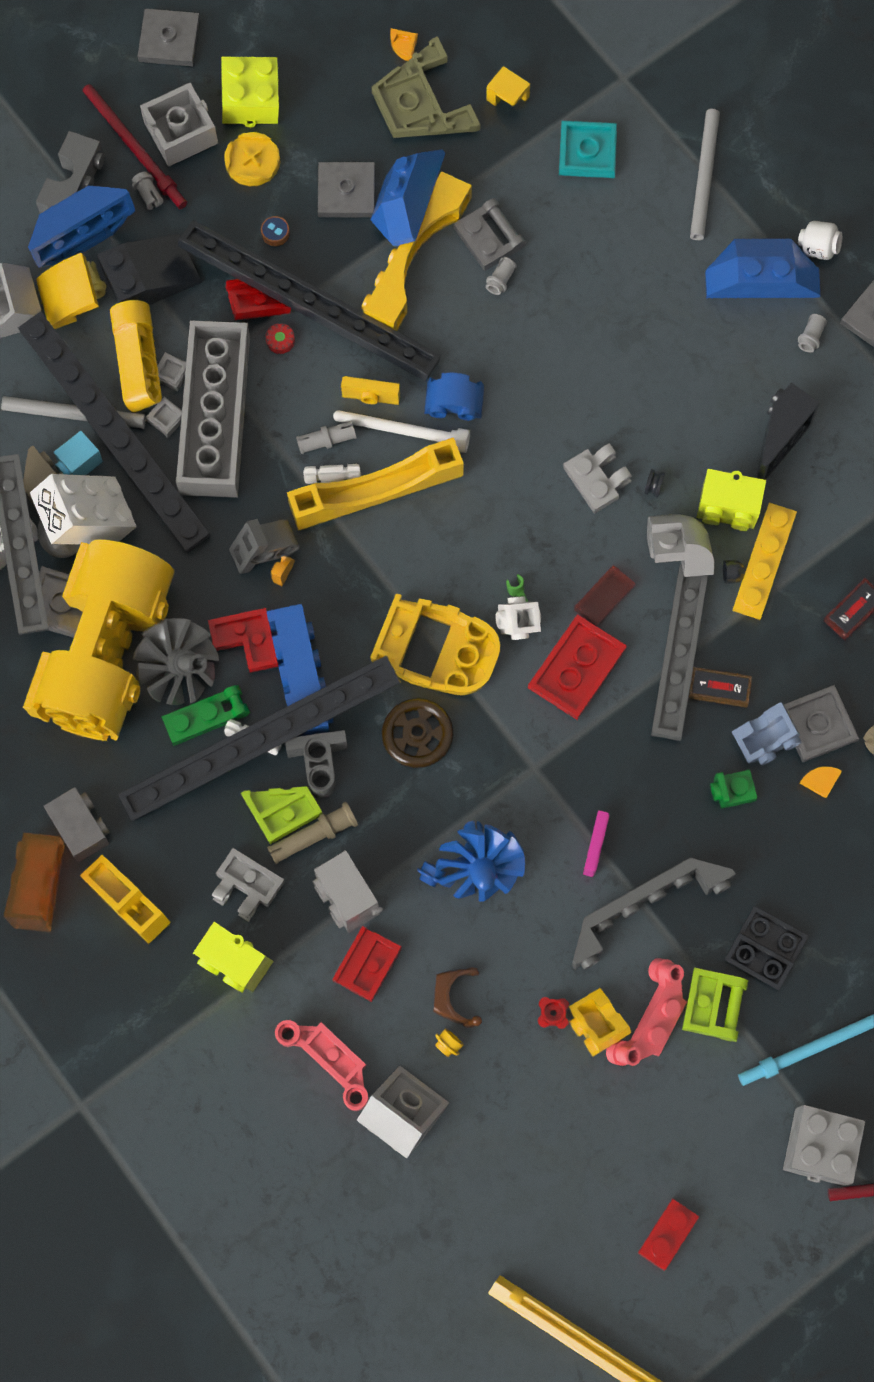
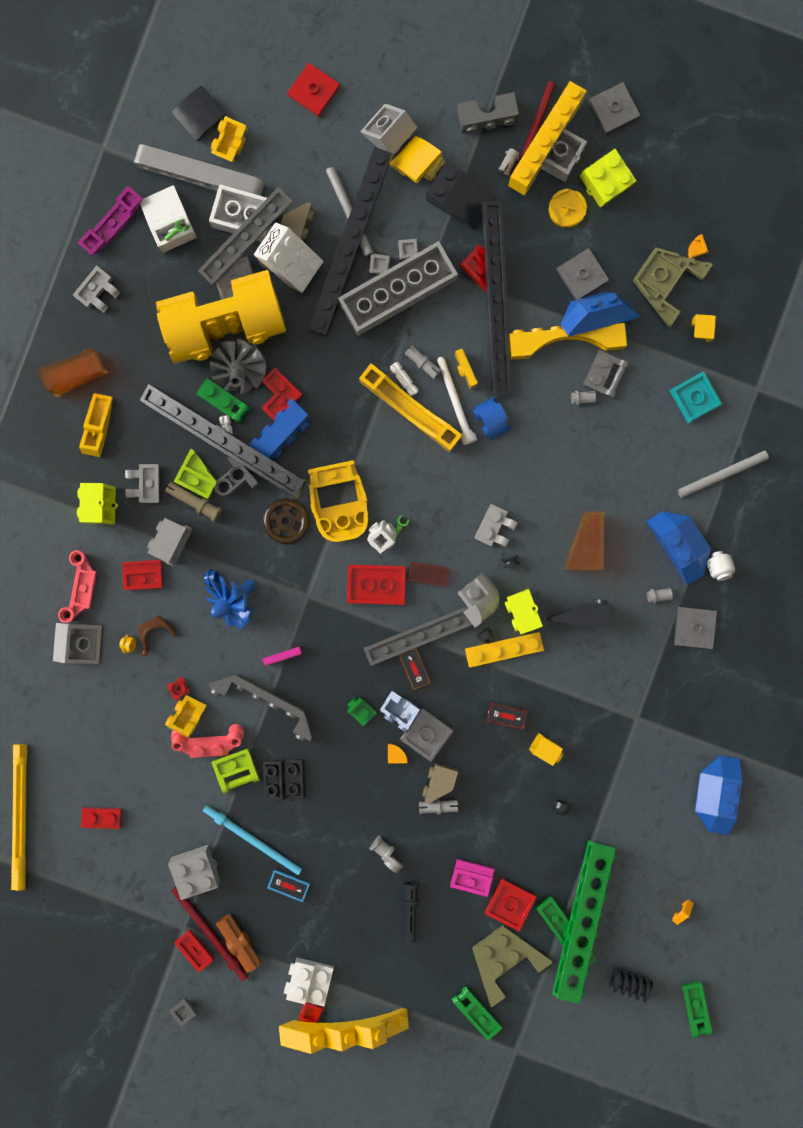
camera: 55 degrees right, 15 degrees up
blue wedge [28,185,136,268] -> none
flat silver piece [44,787,110,863] -> none
medium azure brick [54,431,103,475] -> none
yellow beam [110,300,162,413] -> none
dark grey tile [229,519,300,574] -> none
tile [261,216,290,246] -> none
red tile [266,324,295,354] -> none
light orange tile [271,555,295,586] -> none
none -> yellow arch [508,81,587,196]
none -> clear orange wedge [564,512,604,570]

